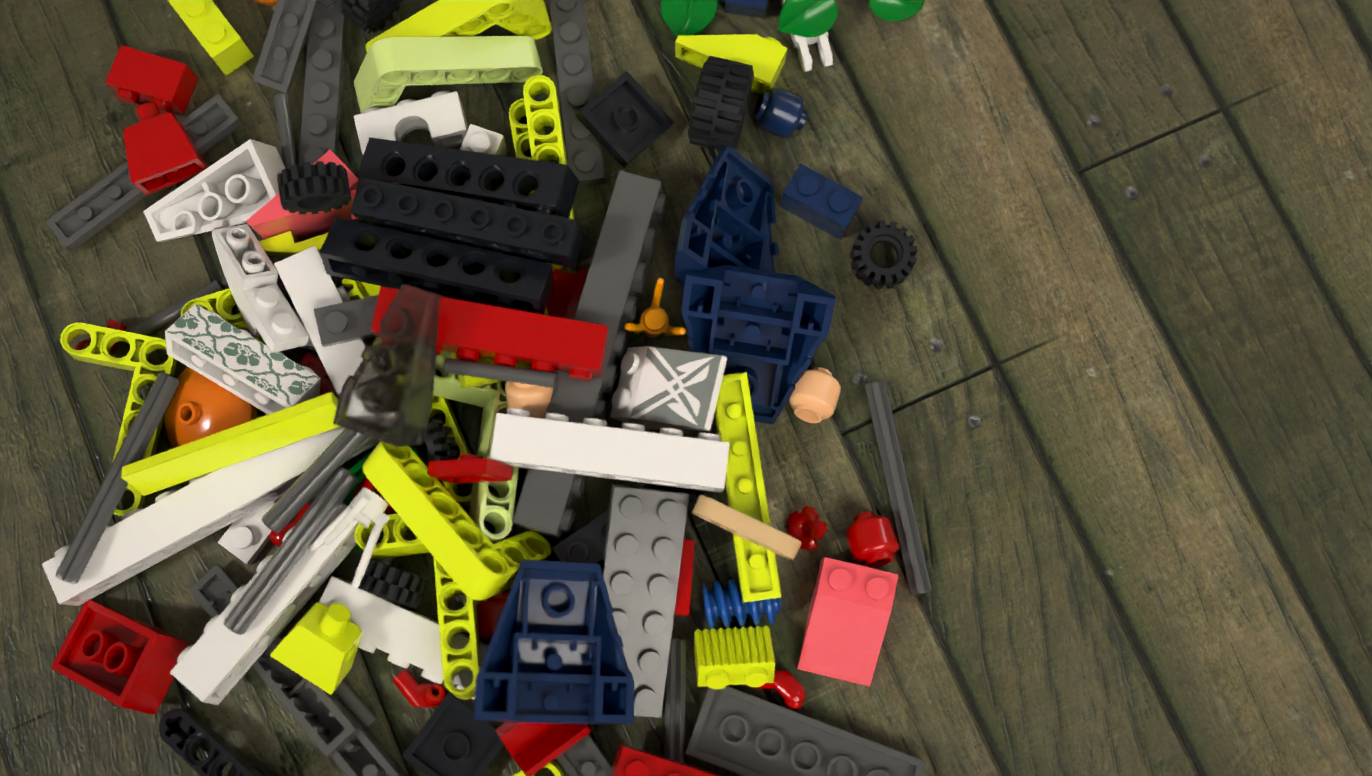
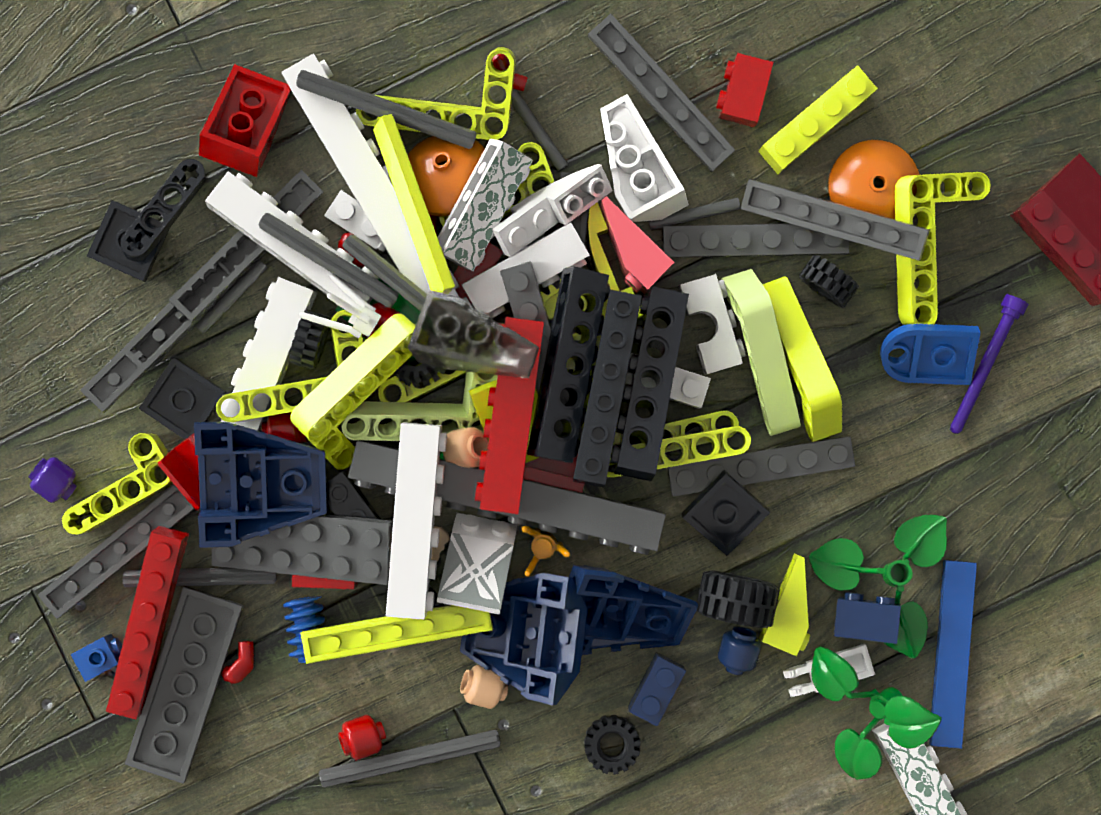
camera: 90 degrees right, 10 degrees up
red torso [123,103,208,195] -> none
neon yellow torso [270,602,363,695] -> none
black tyre [277,161,351,214] -> none
red arm [392,669,446,708] -> none
red plate [427,454,513,484] -> none
dark grey bar [444,358,558,388] -> none
tan beam [692,495,802,561] -> none
neon yellow brick [694,625,775,690] -> none
red plant [786,506,828,552] -> none
coral slope [796,557,899,687] -> none

